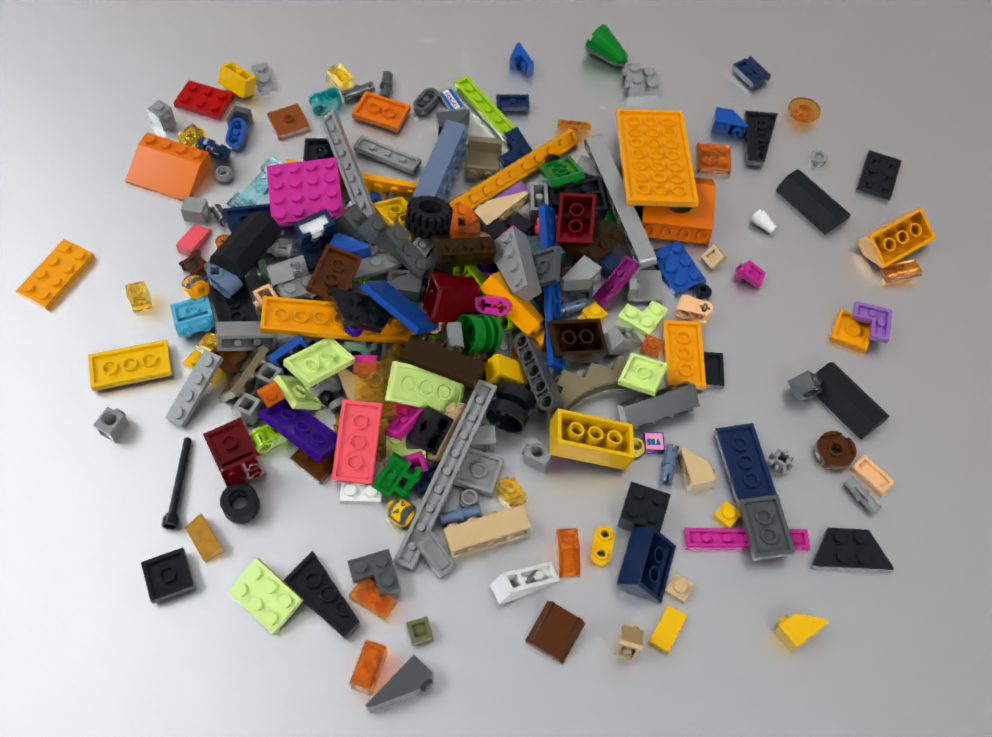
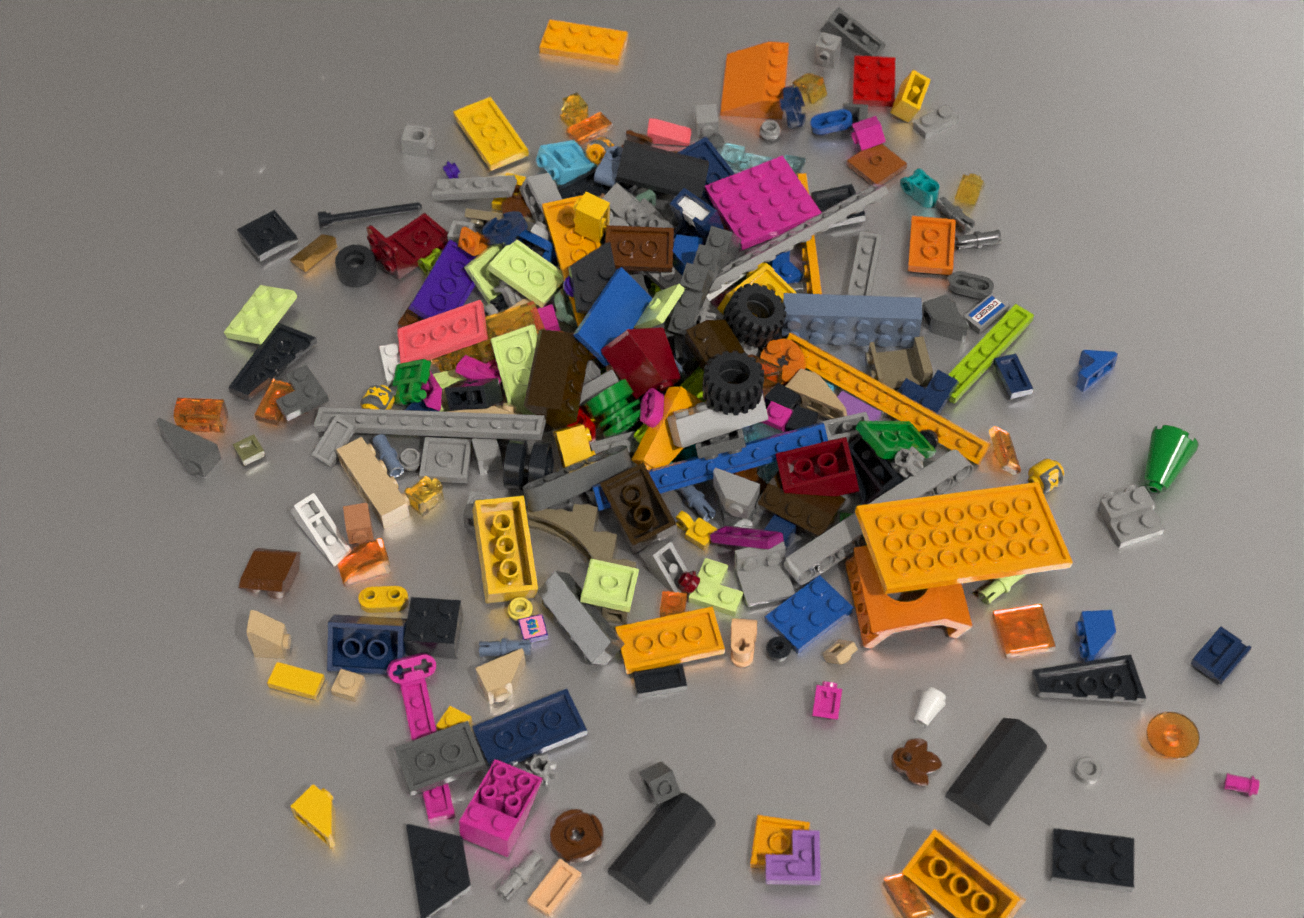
camera: 80 degrees right, 5 degrees down
none -> nougat slope [343,502,374,544]
none -> dark pink beam [387,653,436,684]
none -> dark purple plate [442,161,461,179]
none -> dark pink slope [459,759,543,858]
none -> dark blue plate [482,211,528,245]
none -> light grey plate [526,220,551,241]
none -> clear orange plate [566,111,613,146]
none -> yellow brick [573,192,610,243]
none -> yellowish green plate [634,284,685,329]
none -> dark red plate [678,570,700,594]
none -> black tyre [702,351,764,416]
none -> dark grey slope [820,7,886,56]
none -> dark pink brick [851,116,886,150]
none -> reddish brown plate [891,738,942,786]
none -> light grey gear [894,446,925,478]
none -> yellow head [1028,458,1064,494]
none -> dark pink pin [1224,773,1260,797]

